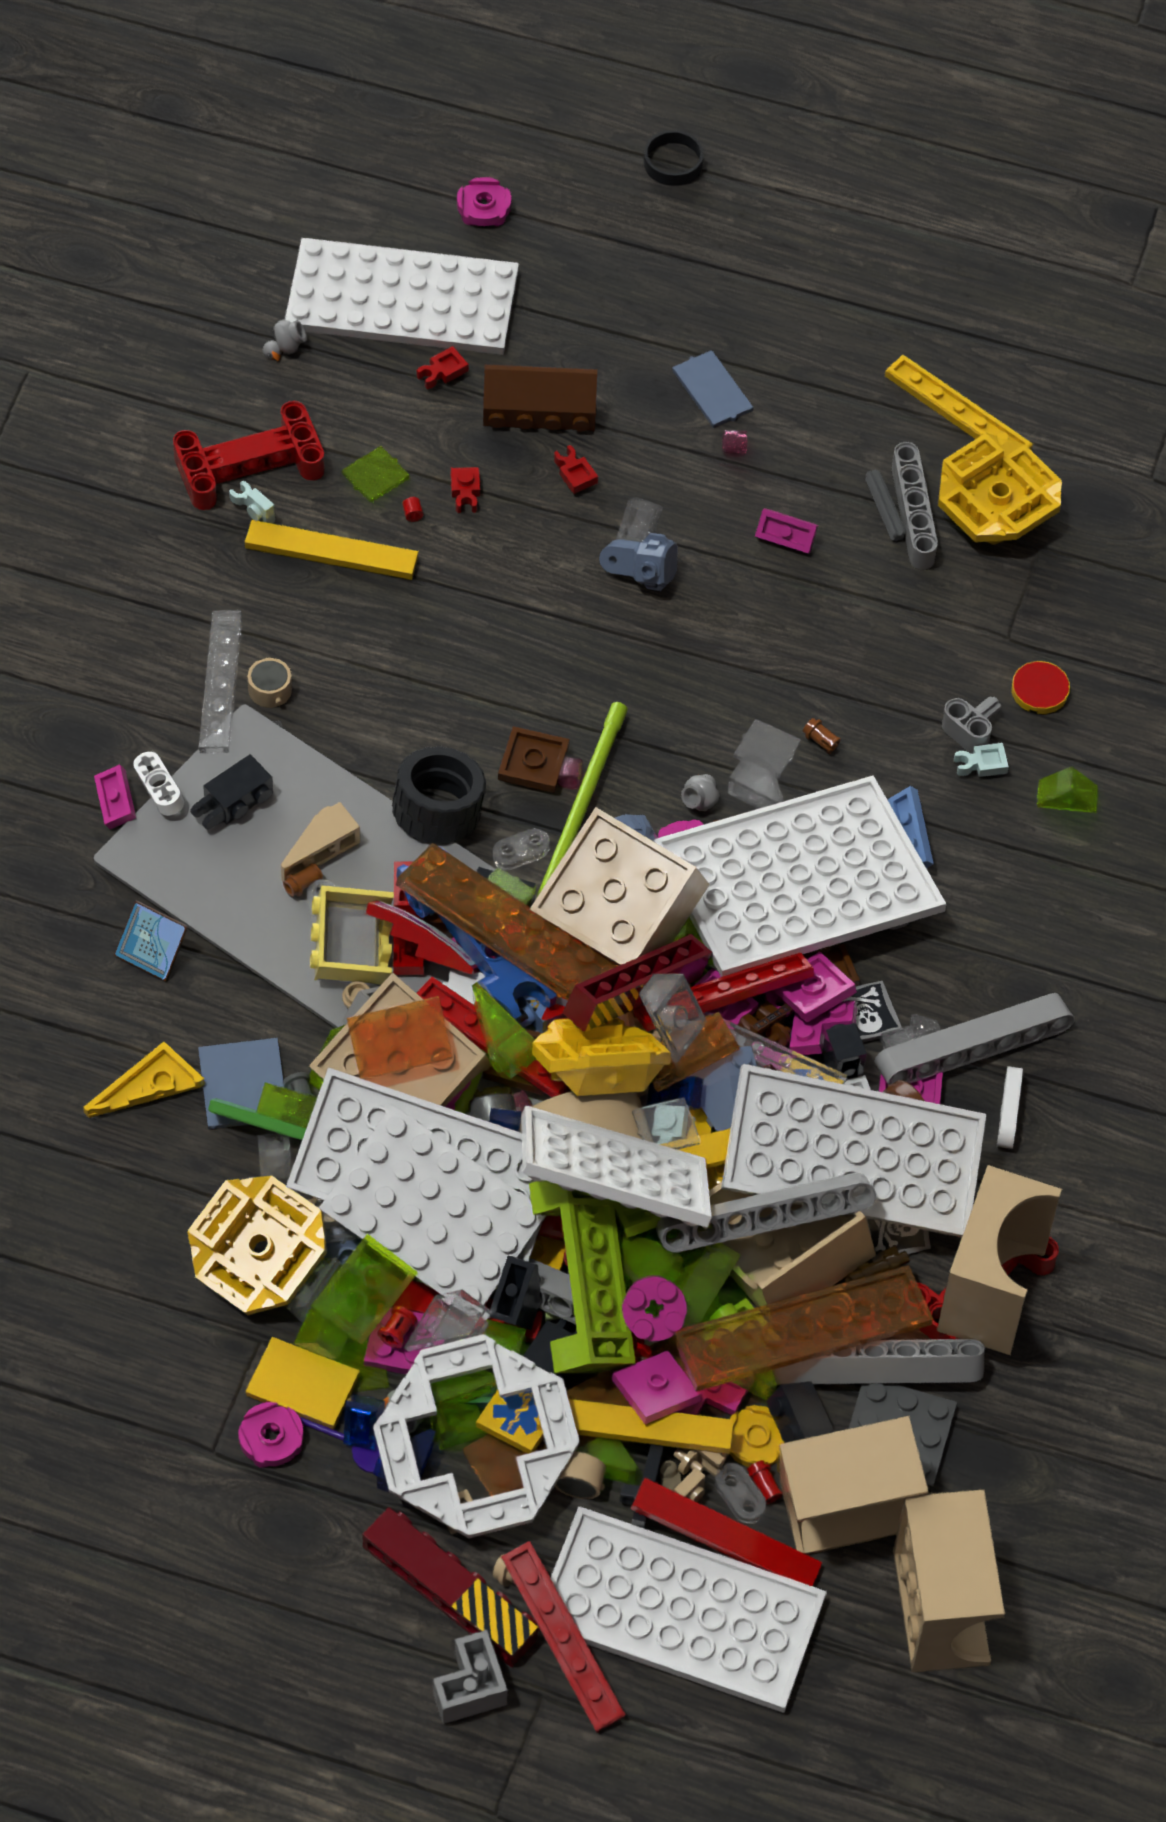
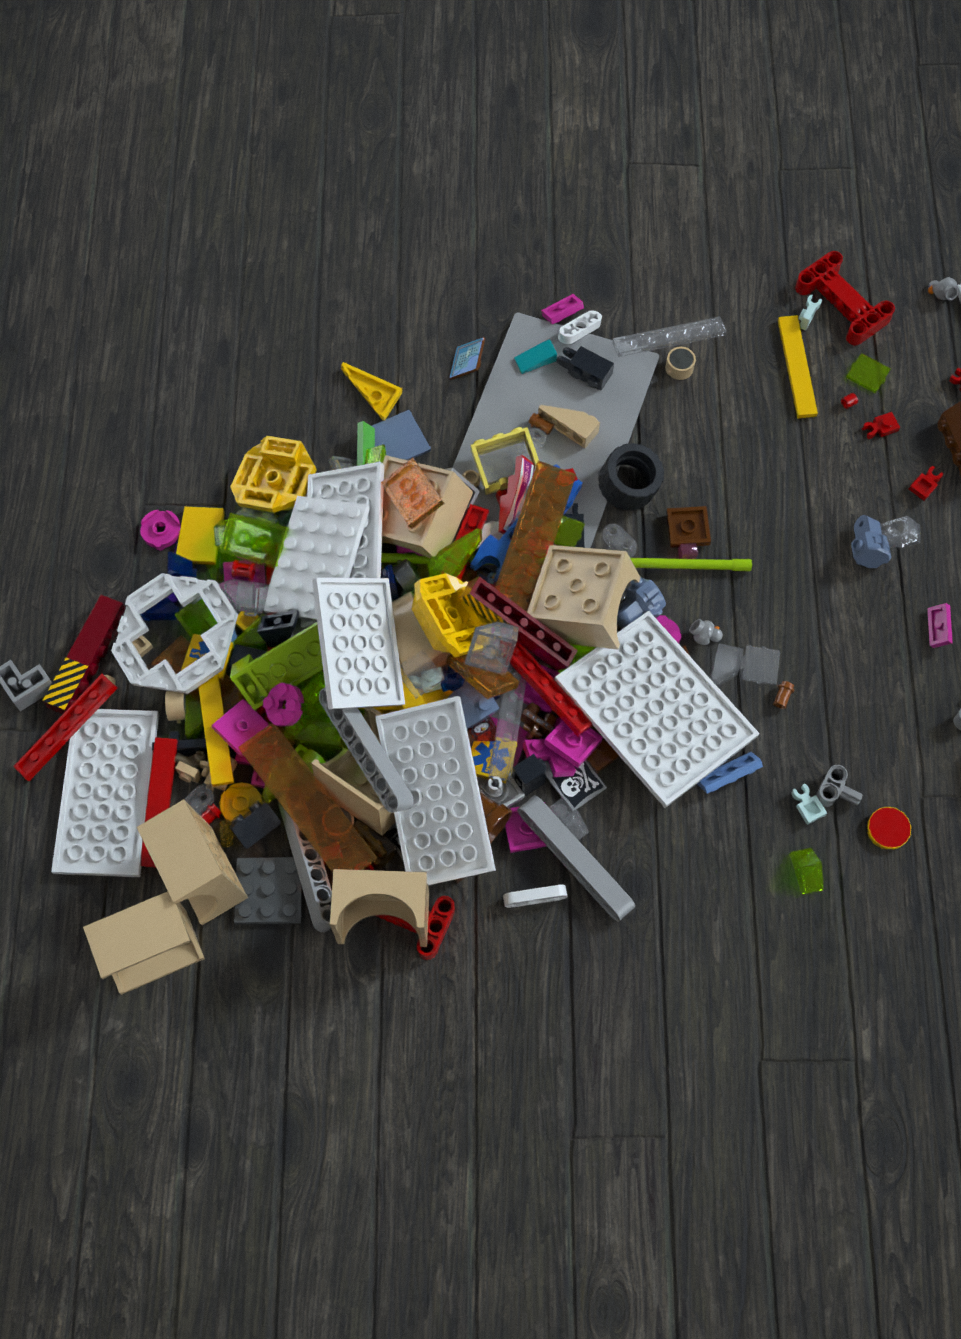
camera: 75 degrees right, 10 degrees up
none -> teal slope [514,339,557,374]

